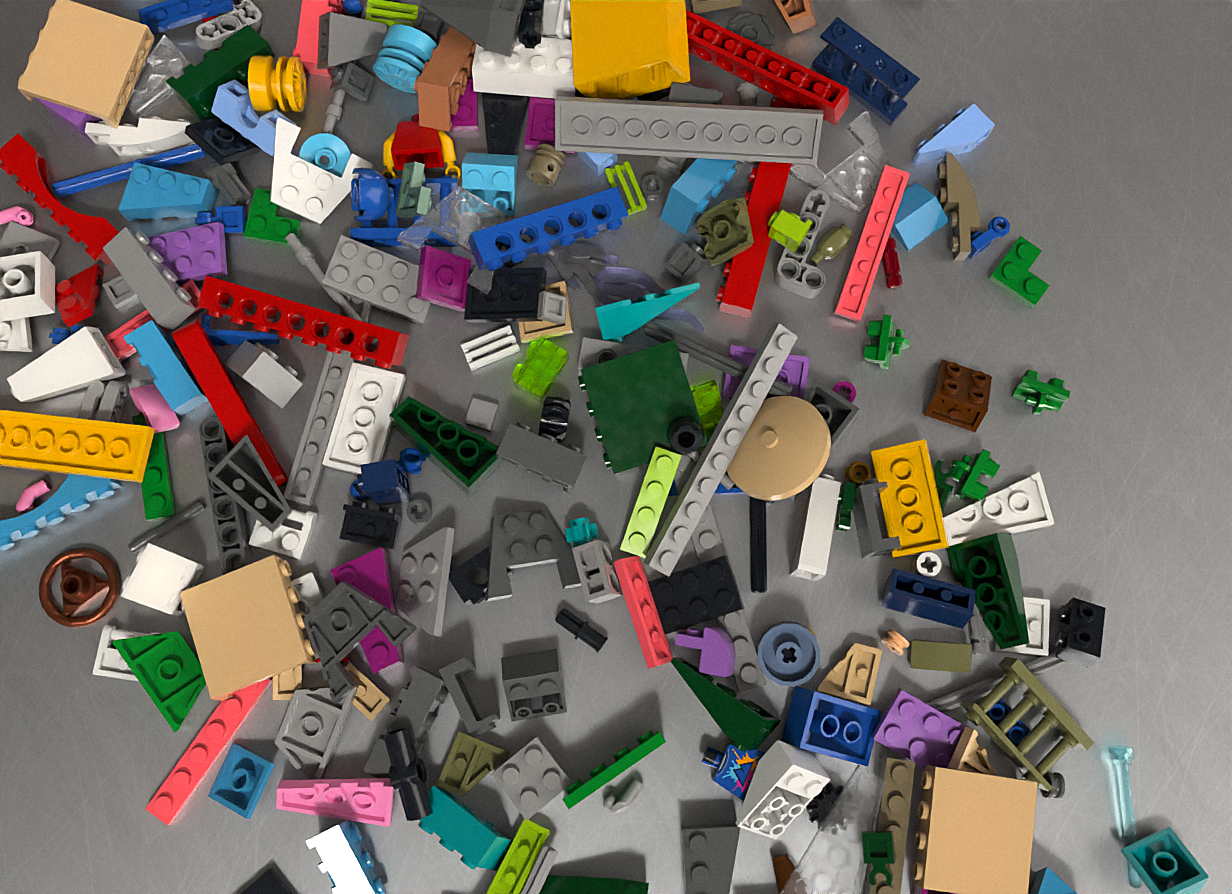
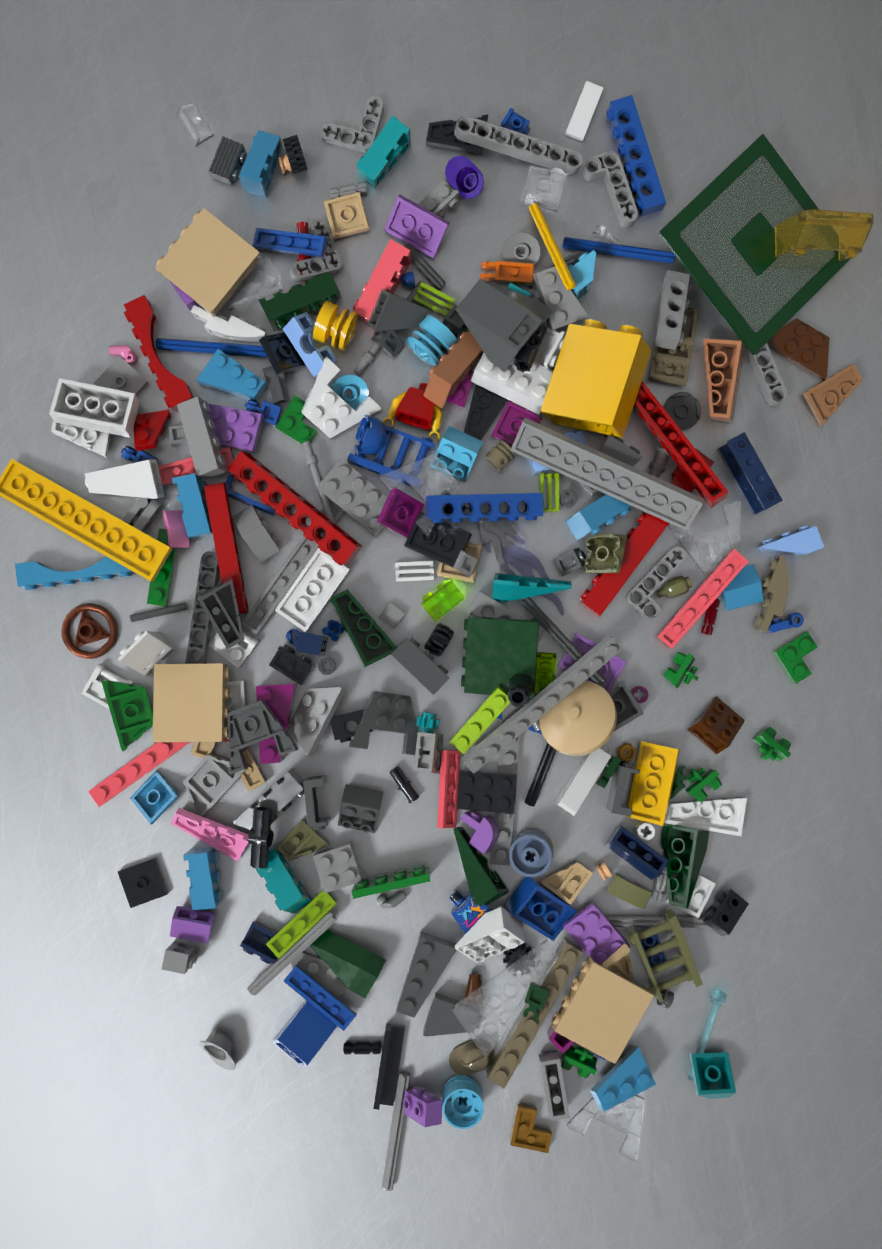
camera: 20 degrees right, 10 degrees up
bright pink arm [16,479,51,515] -> none
sand green plate [395,162,432,218] -> none
lime brick [768,209,812,253] -> none

